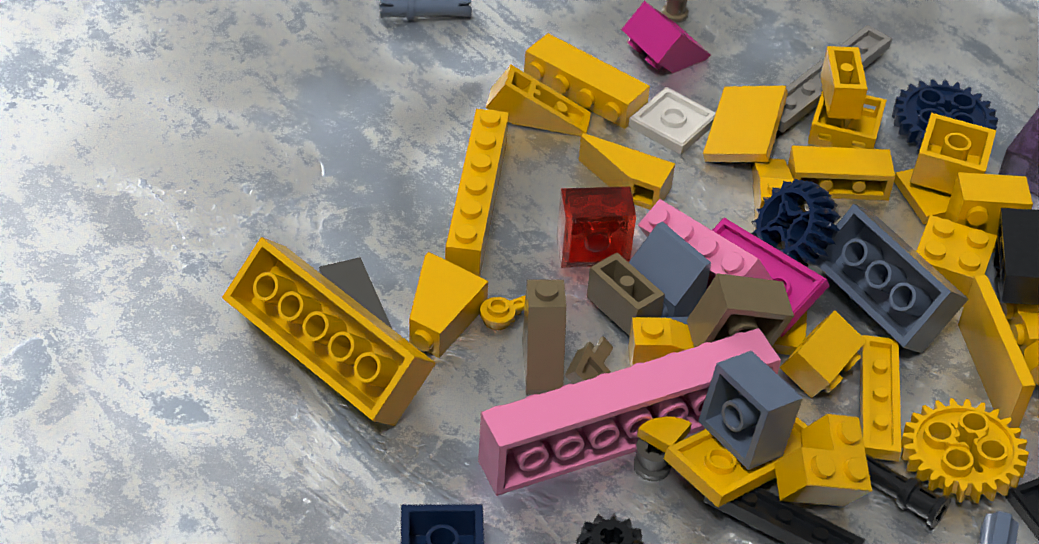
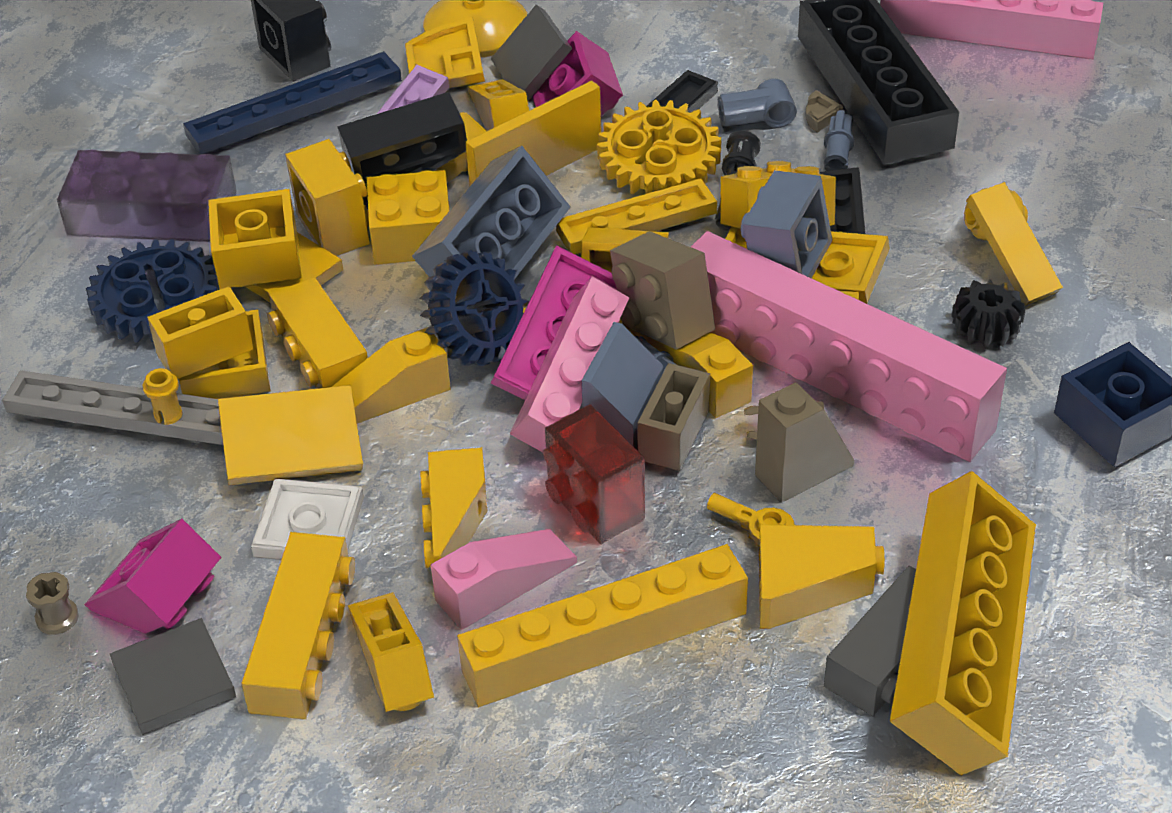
camera: 115 degrees left, 0 degrees up
none -> dark grey tile [110,618,236,735]
none -> yellow pin [142,368,183,425]
none -> bright pink slope [431,529,577,630]

